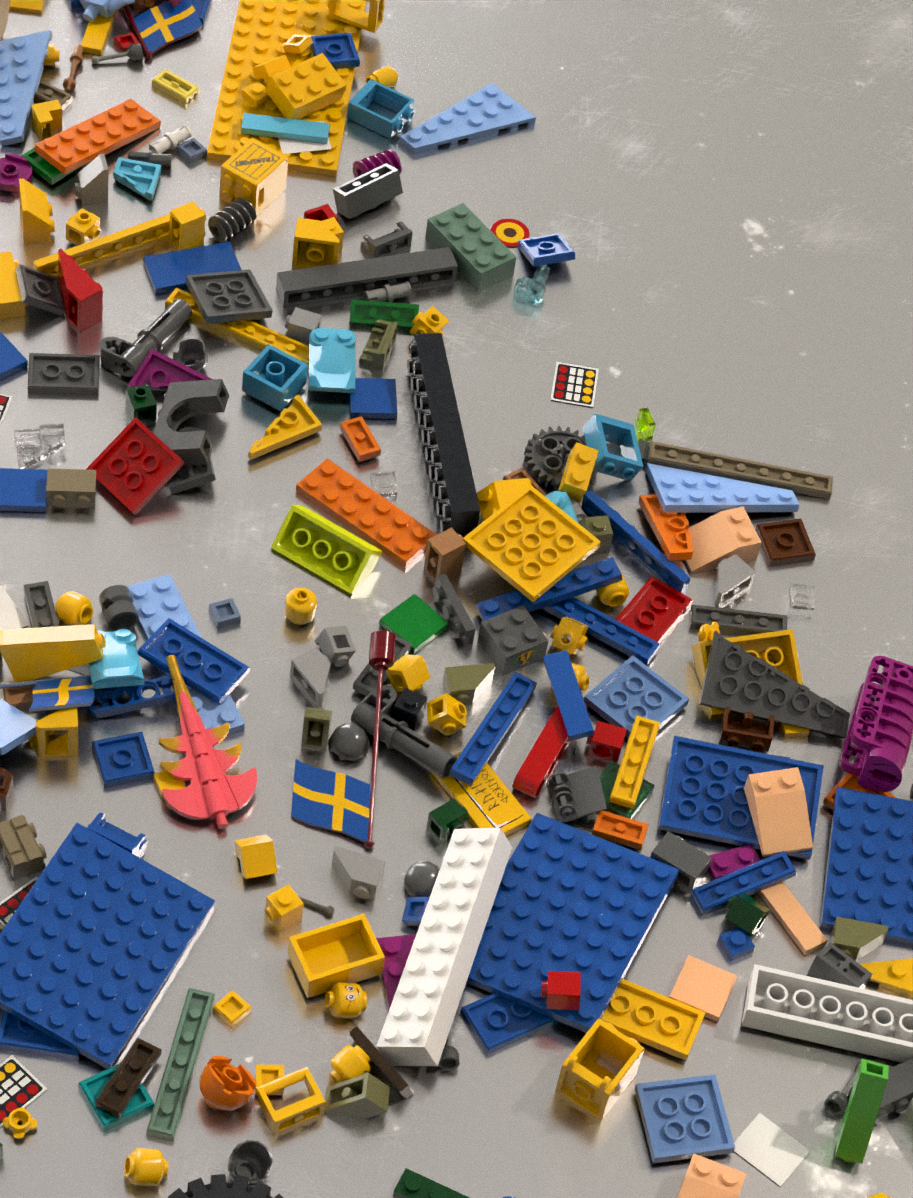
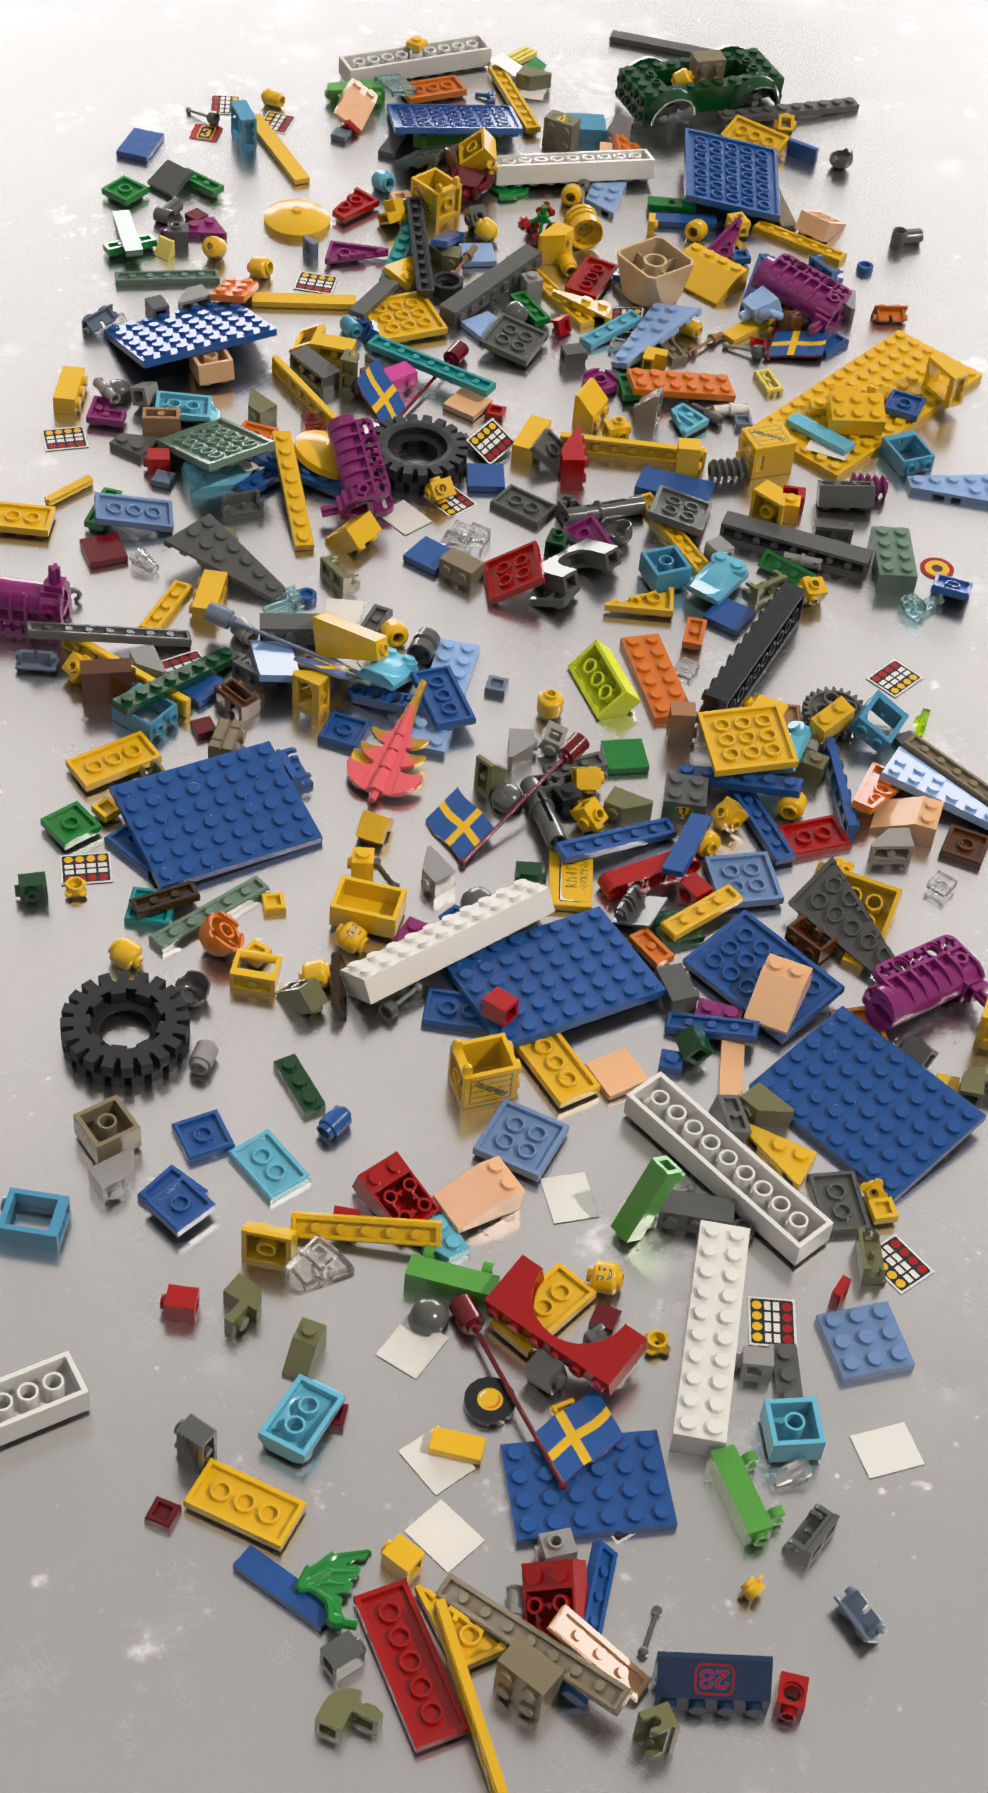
camera: 40 degrees right, 5 degrees down
yellow brick [366,66,398,88] -> none
dark grey plate [433,574,476,646] -> none
dark grey tile [690,604,787,635] -> none

